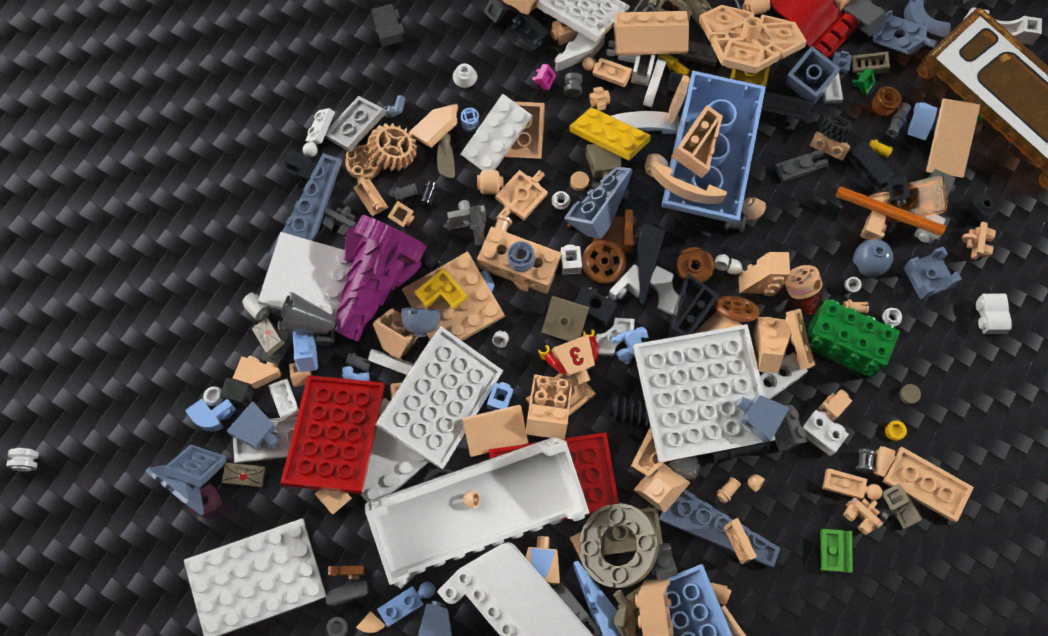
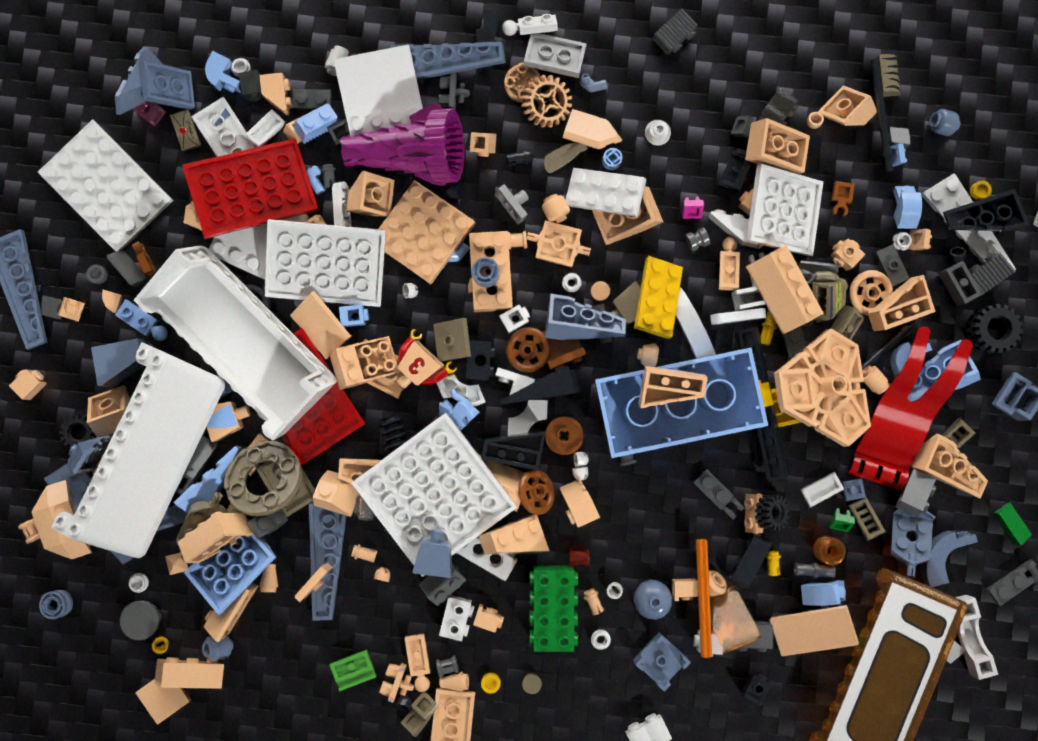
camera: 65 degrees right, 15 degrees up
sand blue torso [227,402,279,450] -> none
tile [252,317,285,356] -> none
dark grey cone [278,292,336,334] -> none
light nougat hinge [353,177,388,217] -> none
dark grey pin [393,183,418,201] -> none
sand blue cylinder [401,308,441,337] -> none
yellow plate [414,268,469,310] -> none
light nougat hinge [463,491,480,508] -> none
dark grey pin [469,206,486,245] -> none
light nougat gear [589,87,610,110] -> none
light nougat slope [651,162,727,204] -> none
light nougat tile [666,75,690,124] -> none
light nougat cone [742,197,766,221] -> none
sand blue slope [785,46,841,106] -> none
light nougat head [785,265,822,299] -> none
light nougat plate [786,309,815,370] -> none
black brick [887,176,910,206] -> none
light nougat hips [962,222,996,260] -> none

